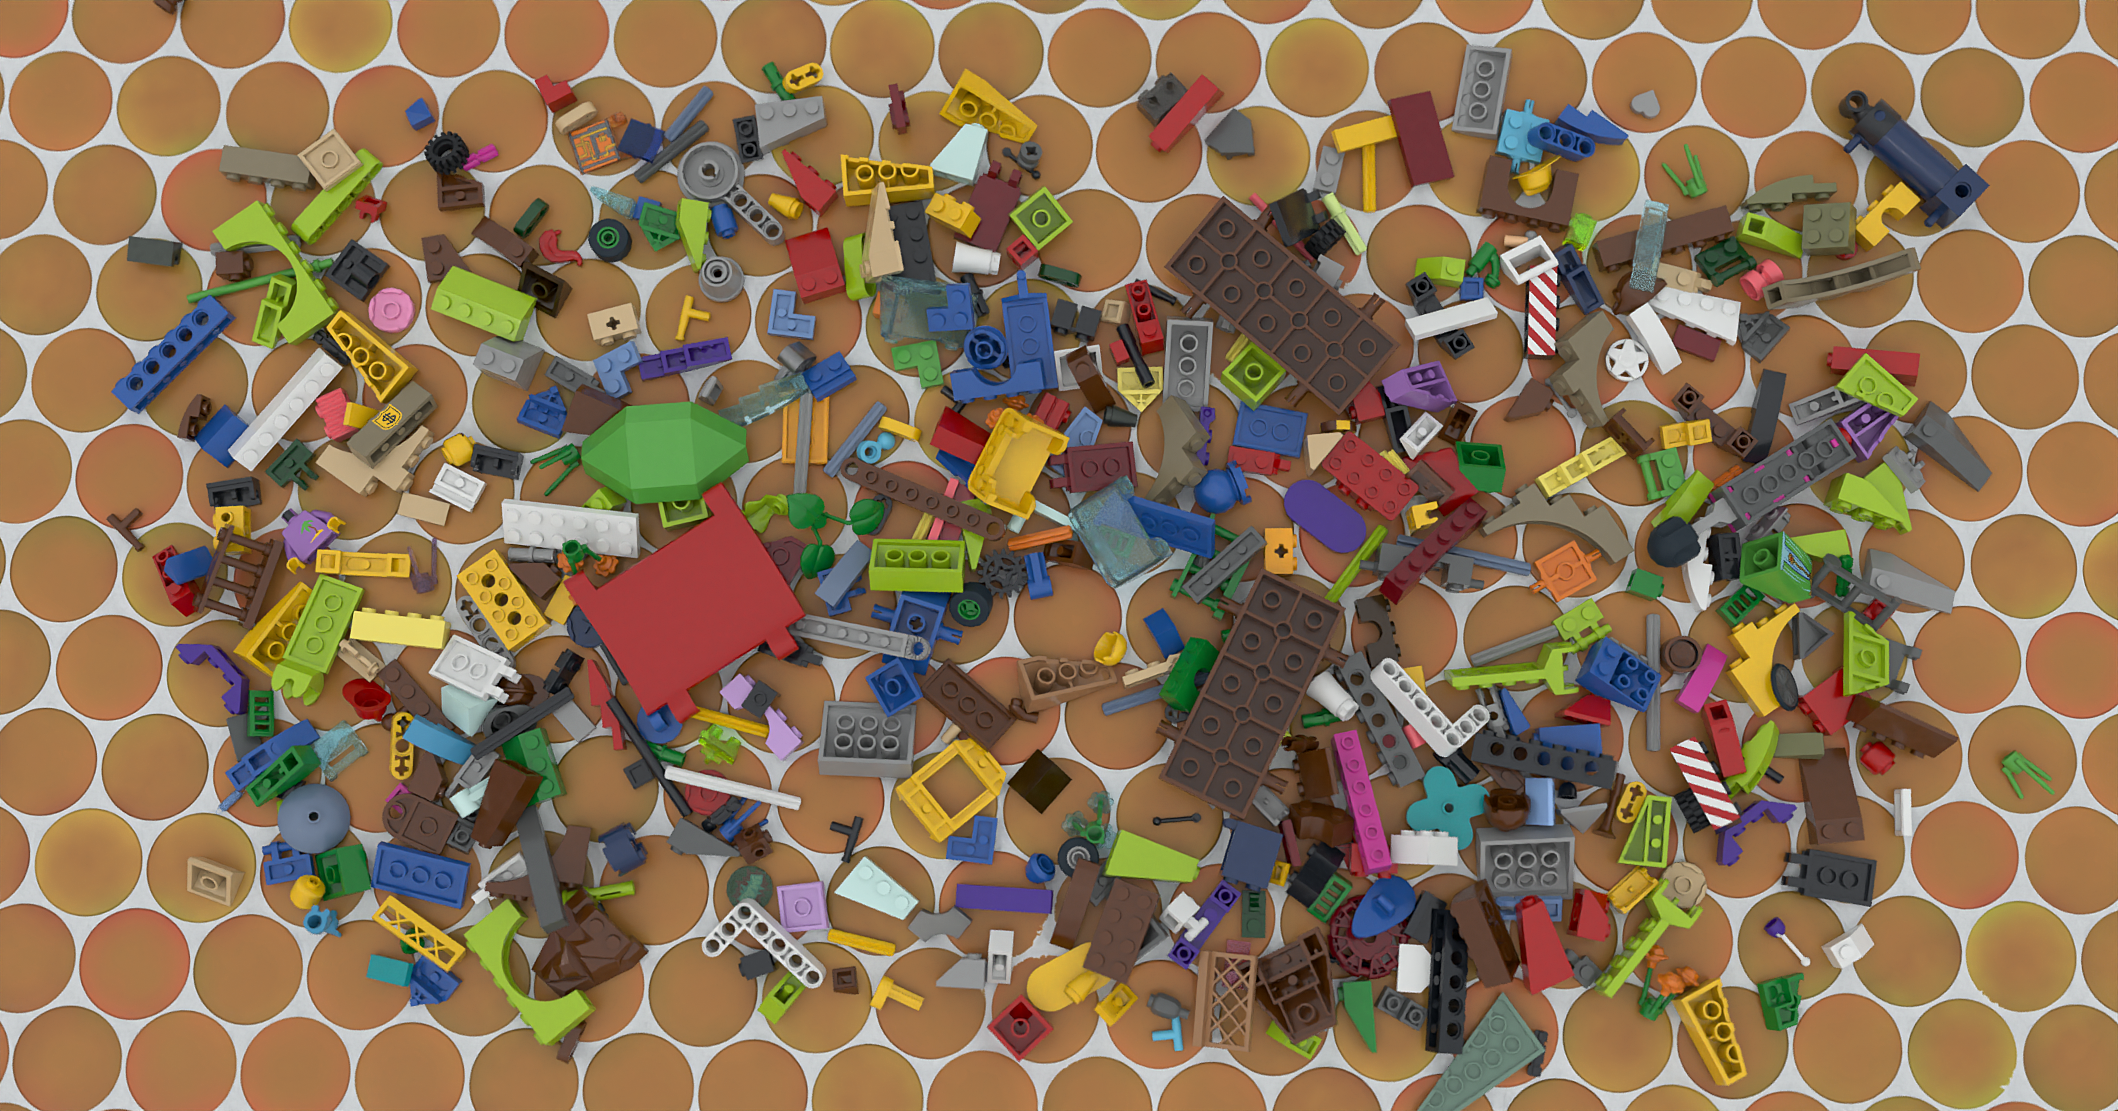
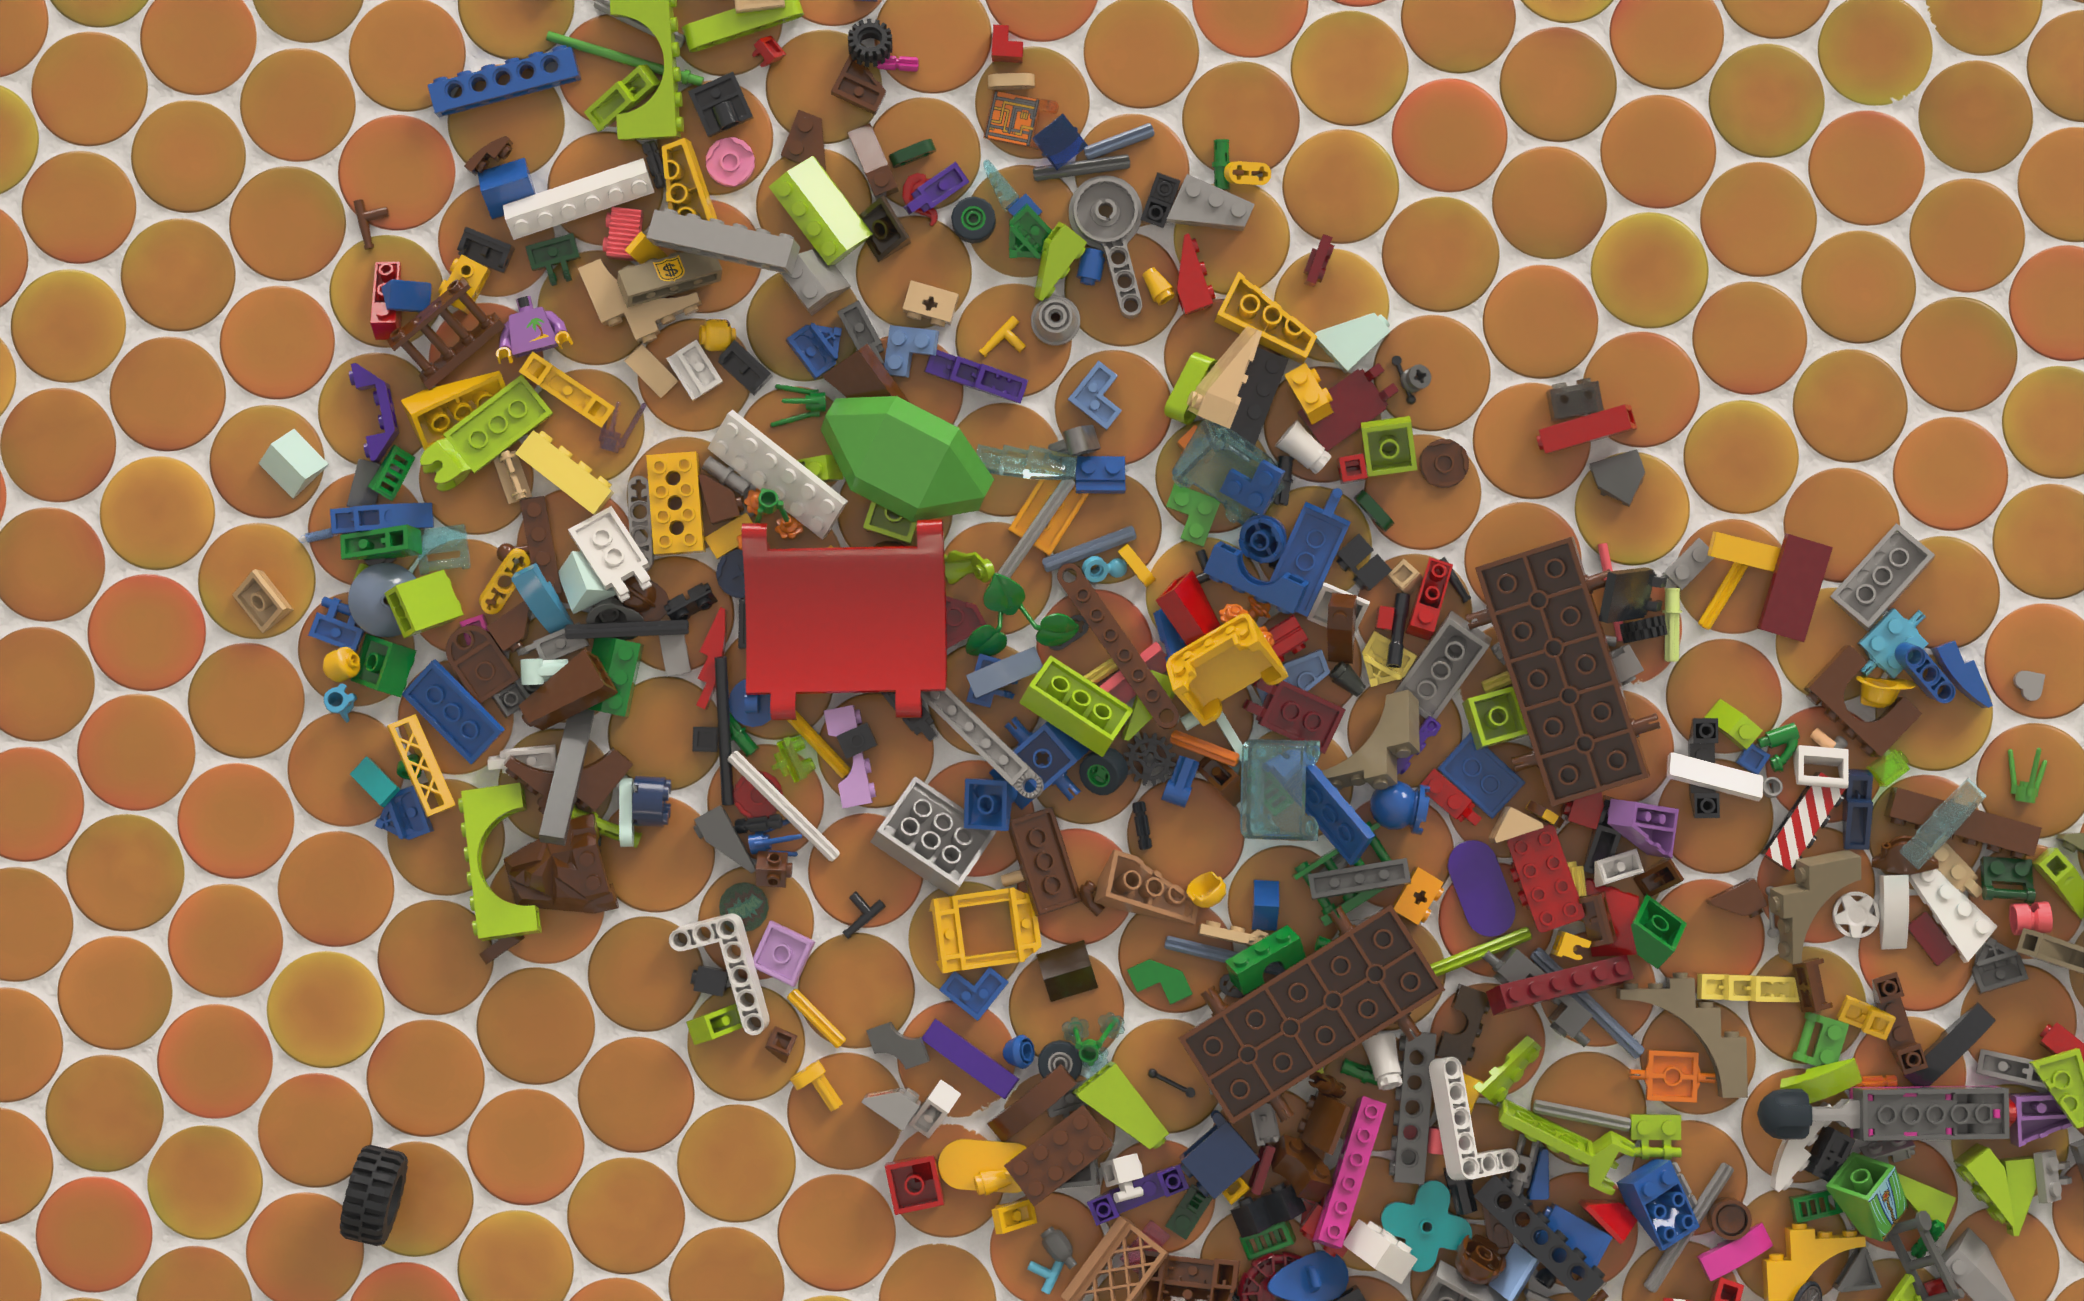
camera: 30 degrees right, 5 degrees up
reddish brown brick [215,250,254,282] -> none
red piece [342,678,391,722] -> none
light grey slope [698,376,723,406] -> none
red slope [785,227,846,304] -> none
light aqua wedge [834,856,920,920] -> none
yellow wedge [939,68,1038,143] -> none
green brick [1625,568,1665,601] -> none
none -> light aqua slope [259,429,329,499]
none -> lime brick [384,569,464,639]
none -> light aqua beam [619,778,634,847]
none -> light grey brick [646,208,800,275]
none -> dark purple hinge [904,161,969,215]
none -> green tile [1127,959,1193,1005]
none -> black axle [1132,801,1152,850]
none -> reddish brown tile [1419,439,1469,488]
none -> lime wing [1473,1035,1542,1106]
none -> light grey hinge [1762,777,1783,798]

